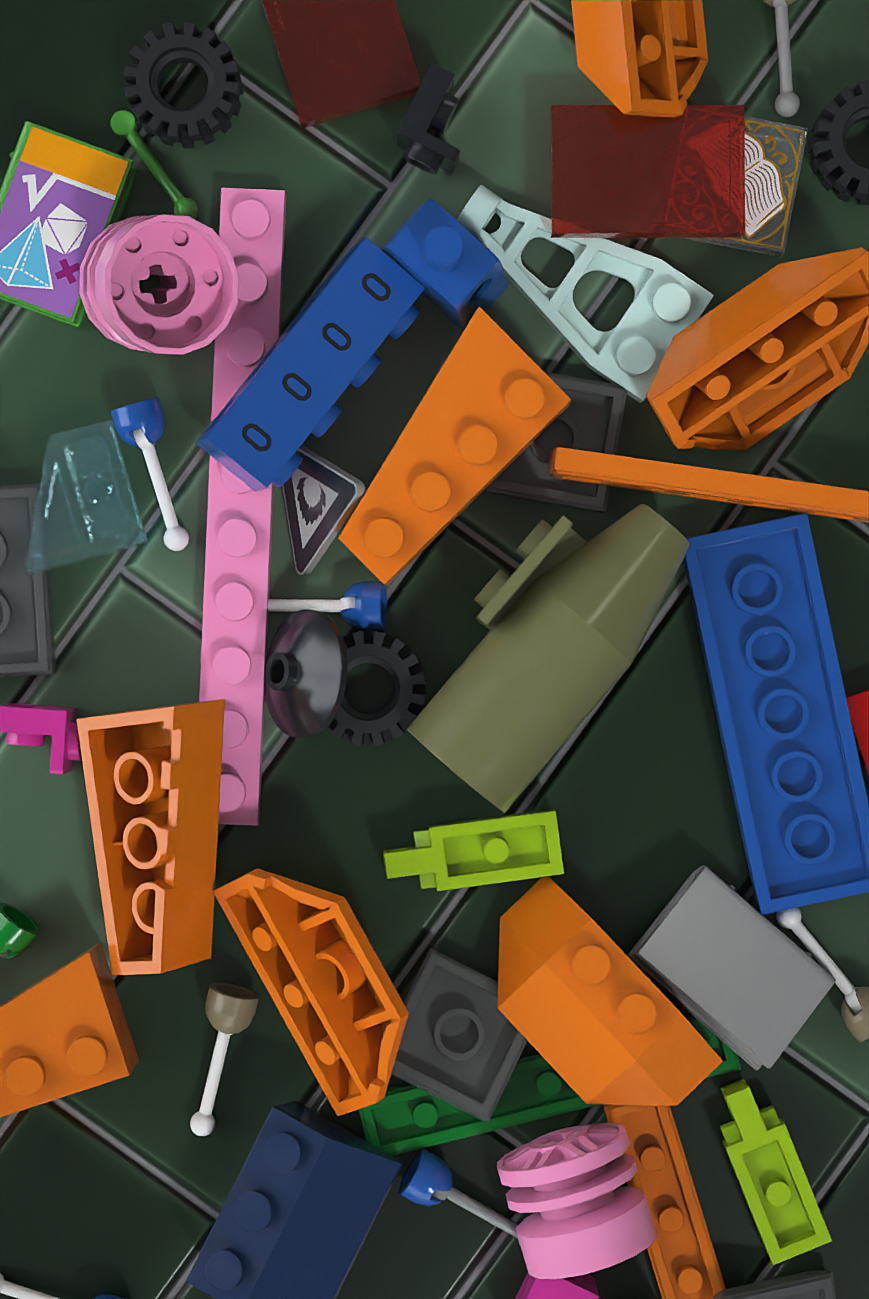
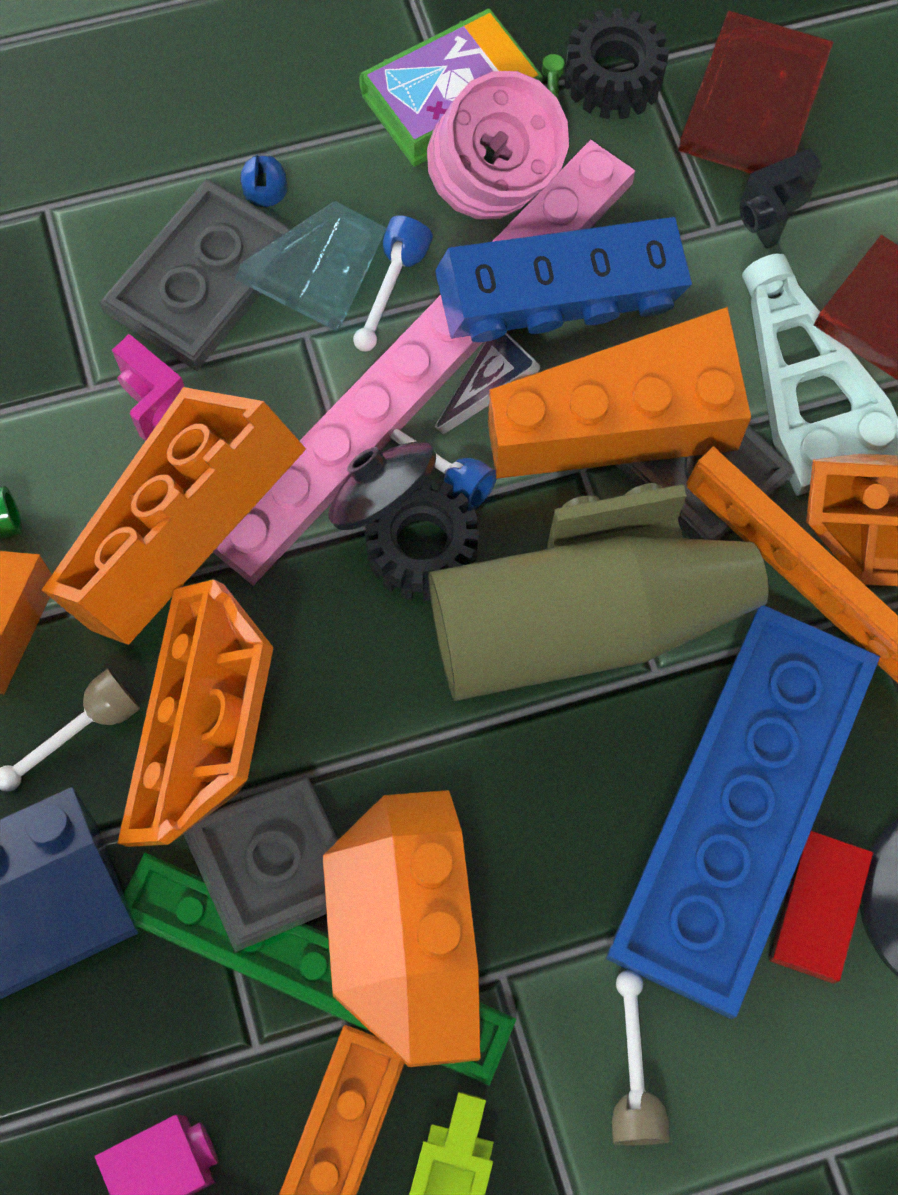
camera: 35 degrees right, 20 degrees down
blue torso [381,198,509,331] -> none
lime hinge [383,809,564,891] -> none
blue hinge [398,1148,520,1245] -> none
bright pink wheel [497,1122,658,1279] -> none
light grey piece [627,865,836,1070] -> none

